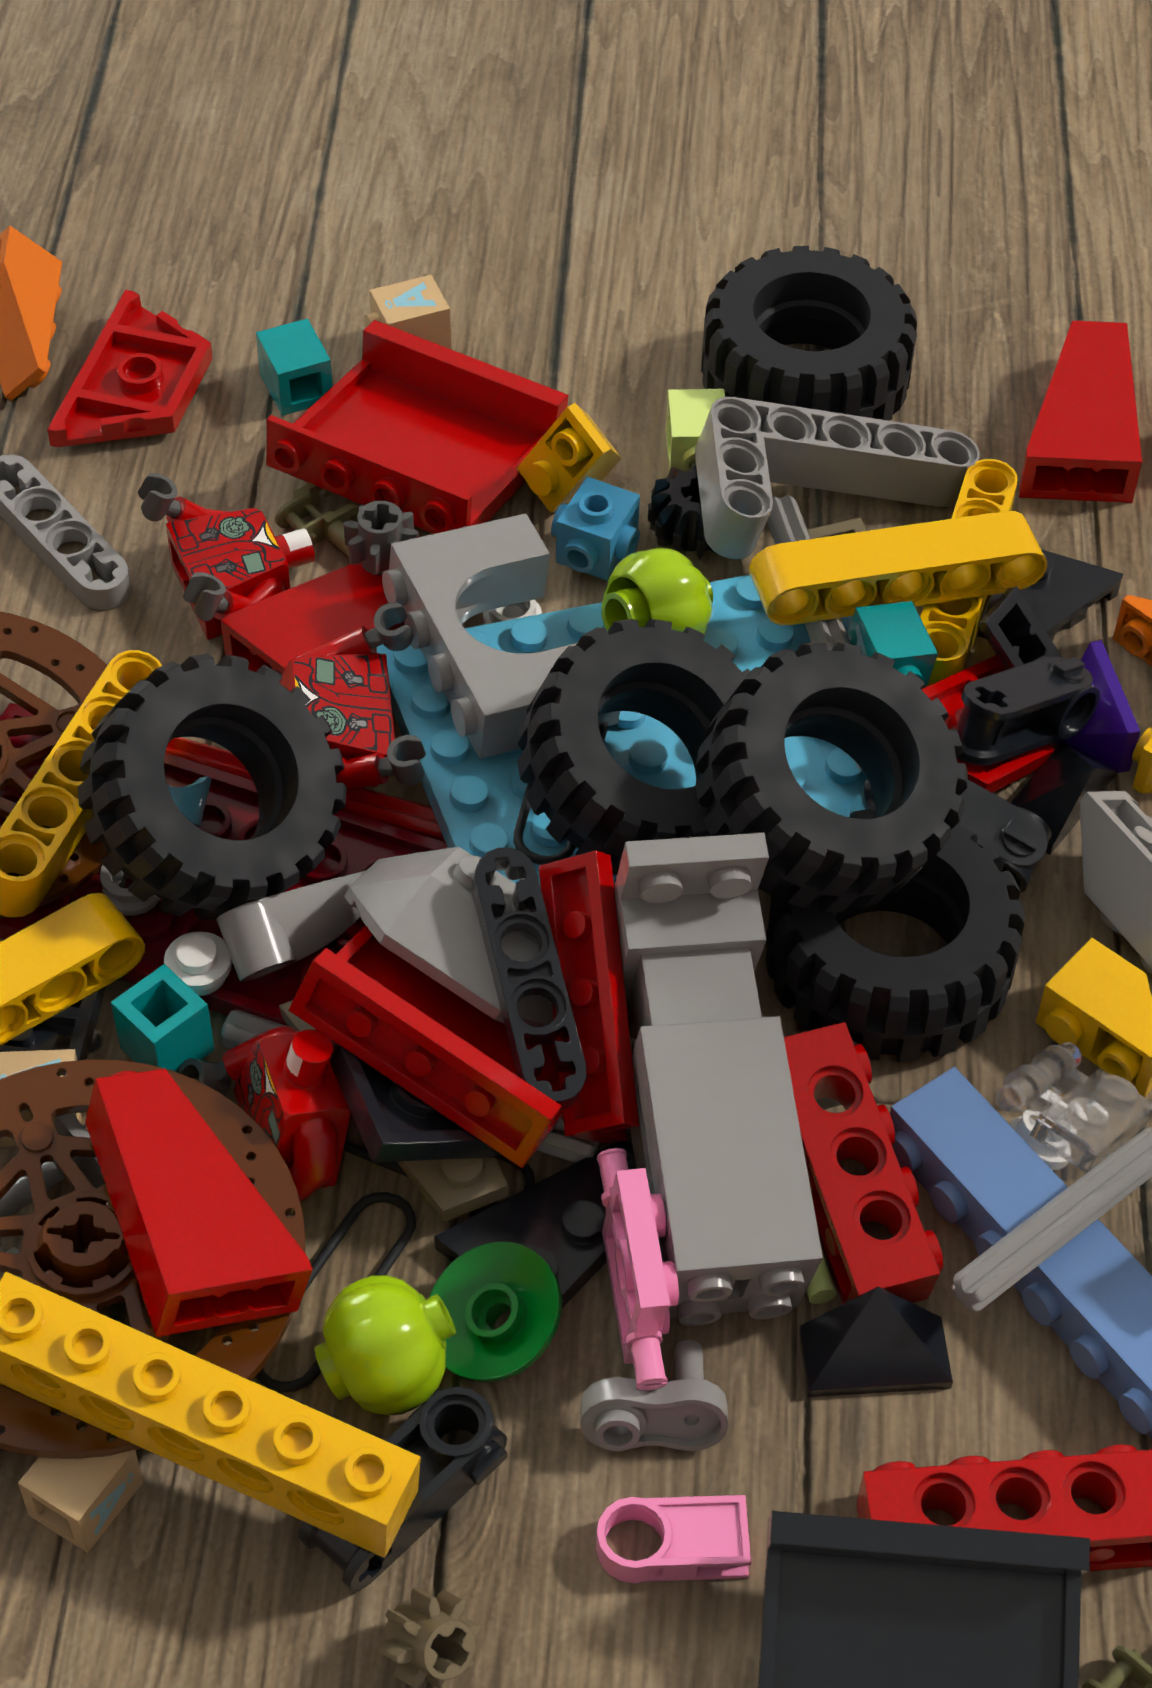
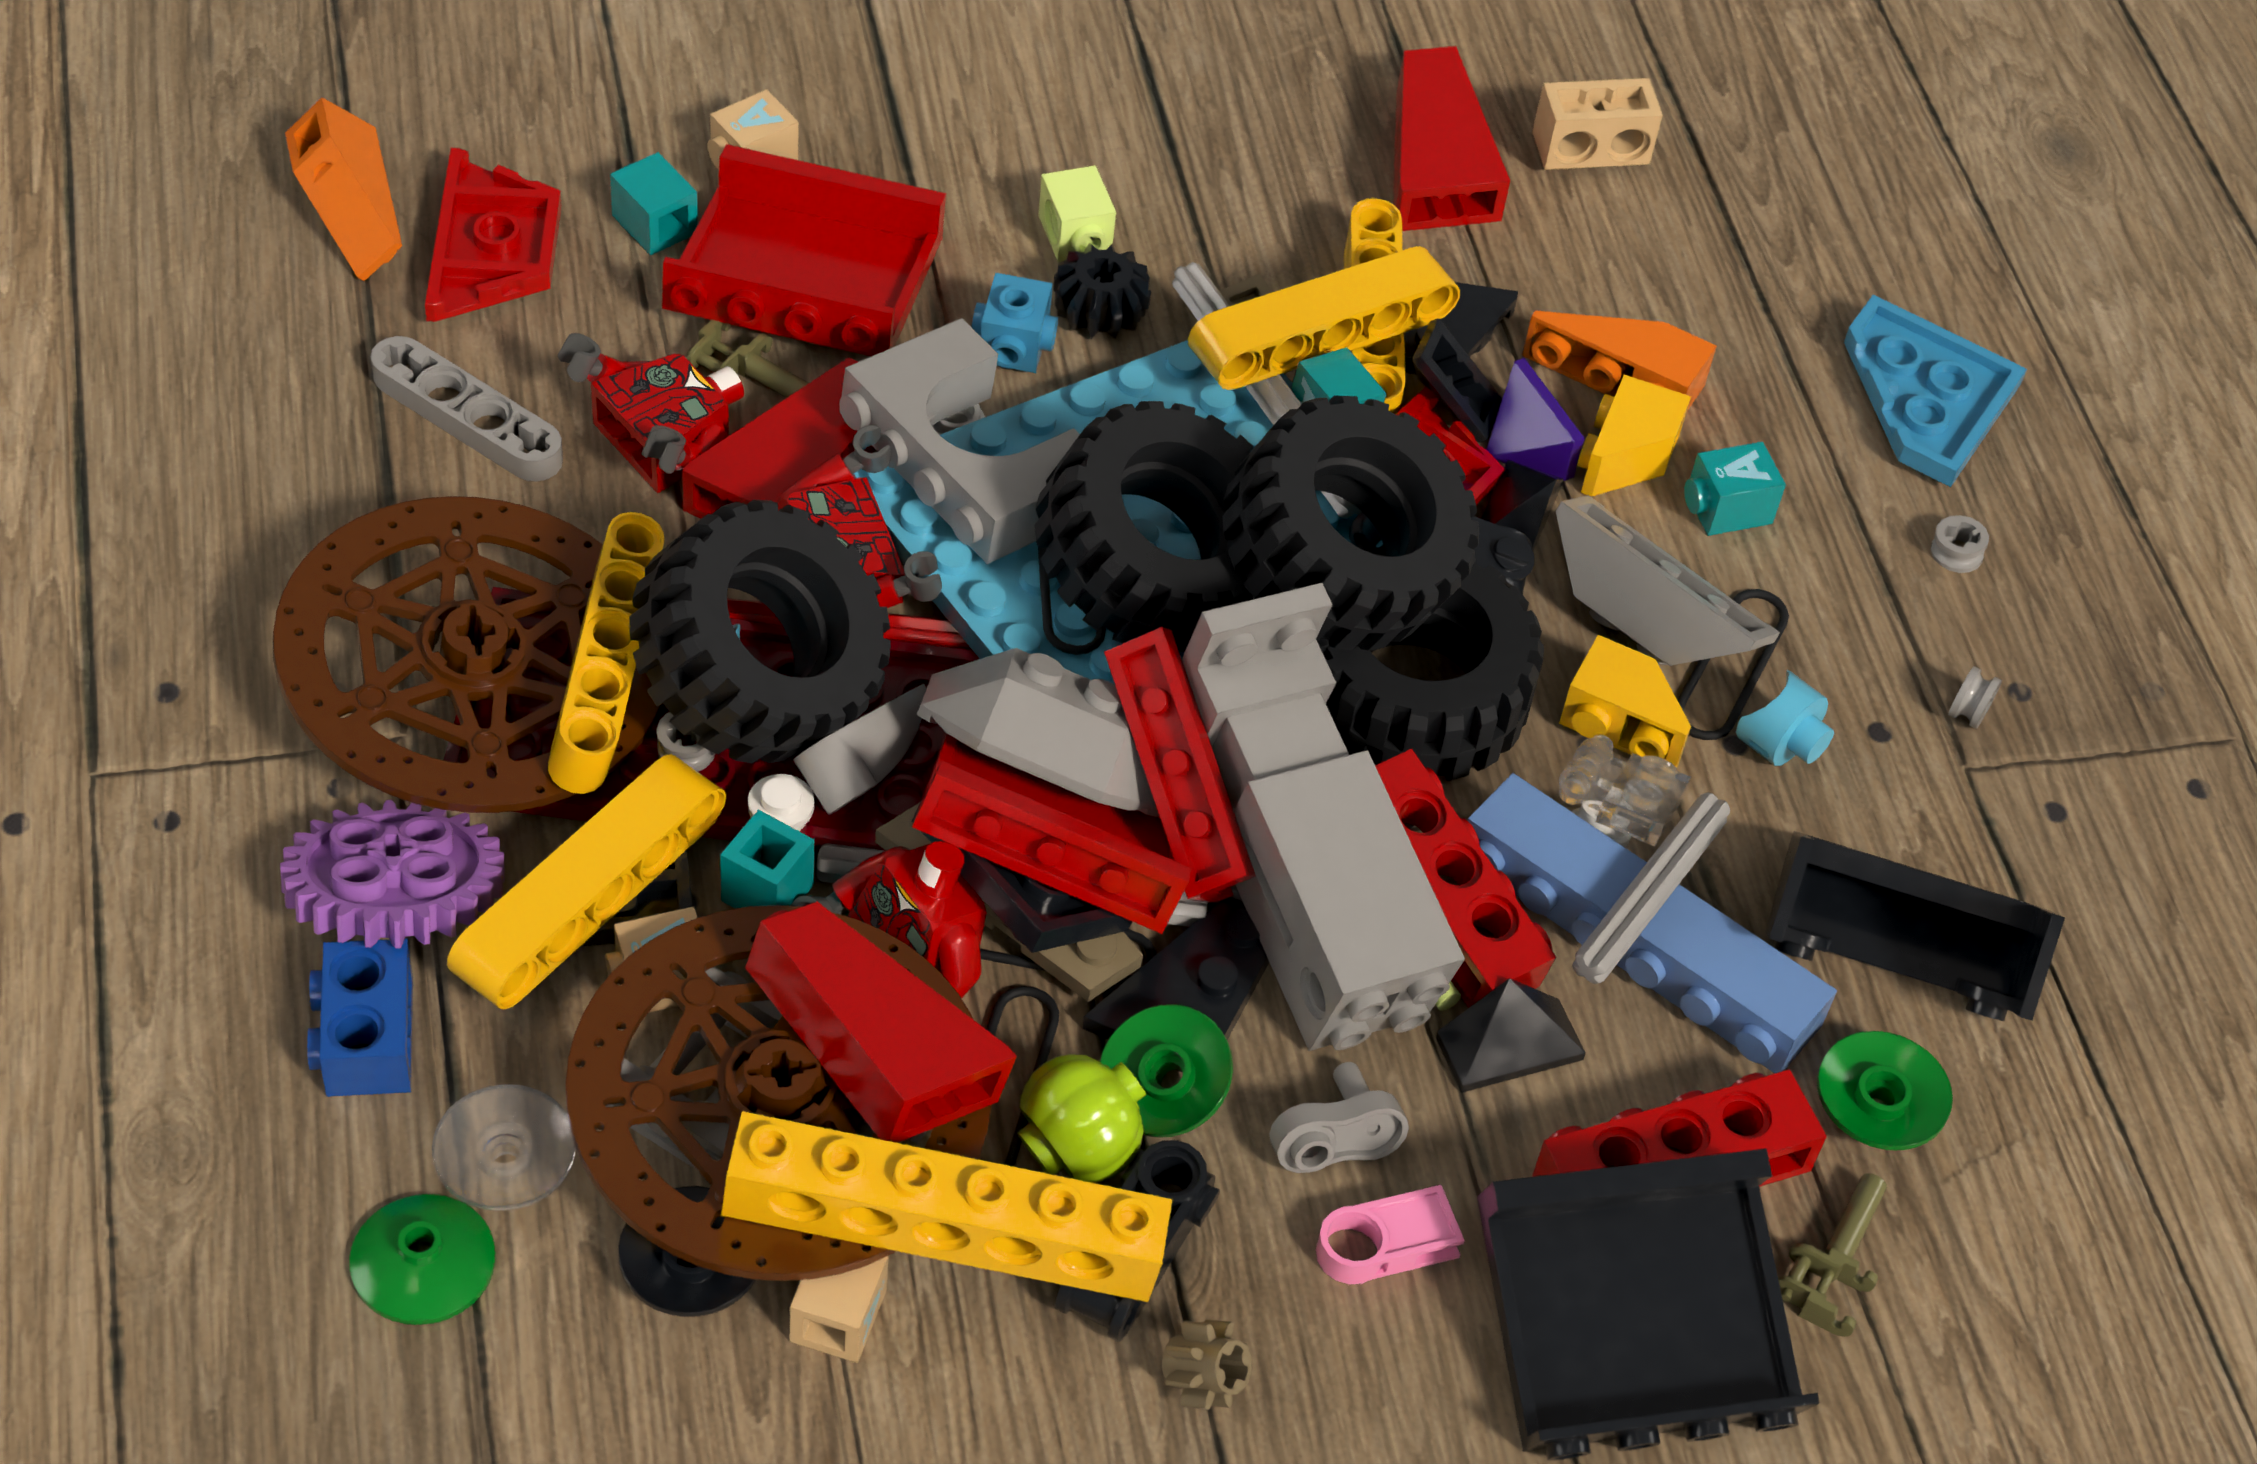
camera: 20 degrees left, 0 degrees up
dark grey gear [344,501,418,575] -> none
black beam [472,848,587,1111] -> none
yellow slope [516,403,622,513] -> none
bright pink plate [597,1148,679,1391] -> none
lime plant [601,548,713,634] -> none
light grey beam [695,397,980,559] -> none
black tyre [701,246,917,421] -> none
black piece [949,655,1100,766] -> none

